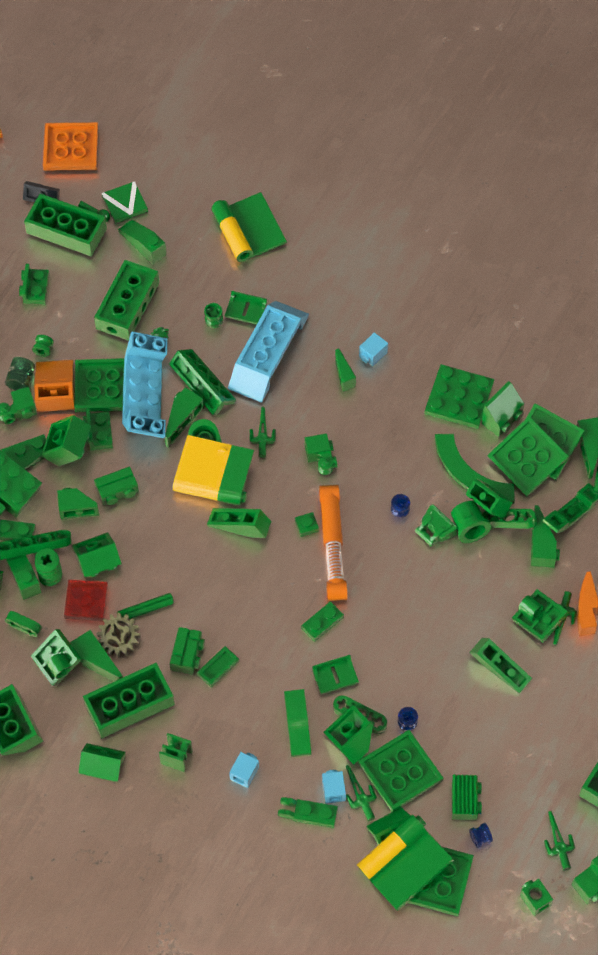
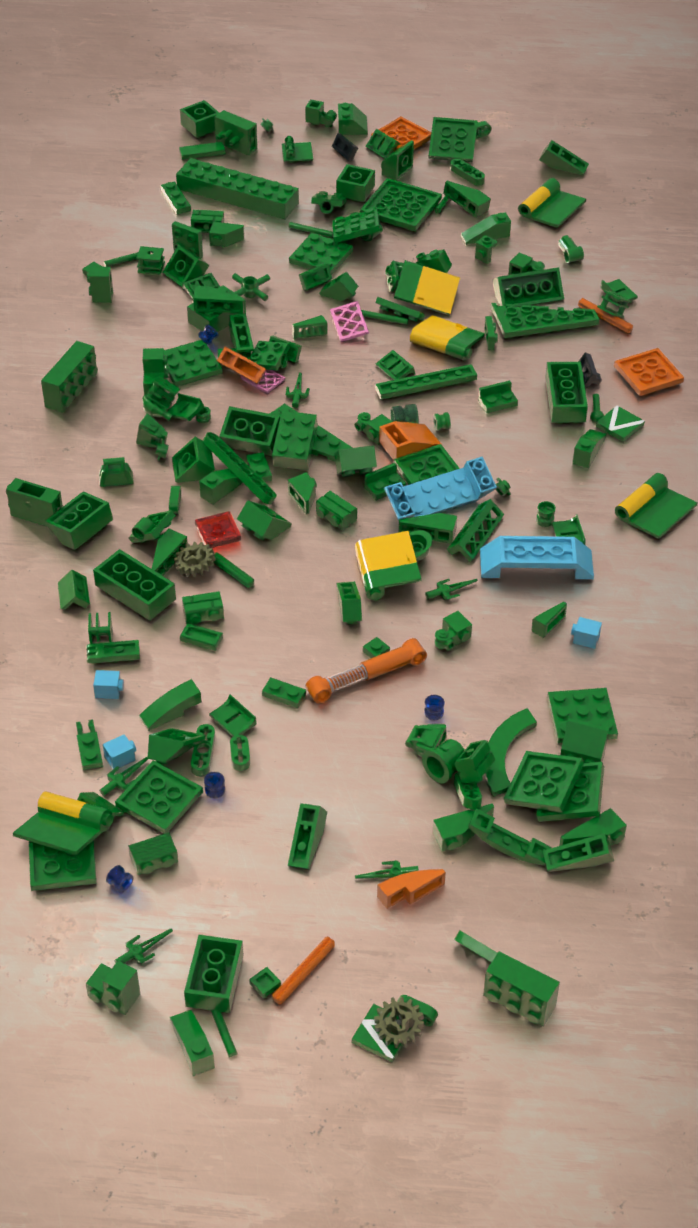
camera: 65 degrees right, 15 degrees down
green piece [35,548,63,587] -> none
green brick [94,260,159,341] -> none
green plate [512,589,568,643] -> none
green brick [520,879,554,916] -> none
none -> green hinge [86,640,140,664]
none -> green beam [230,735,250,771]

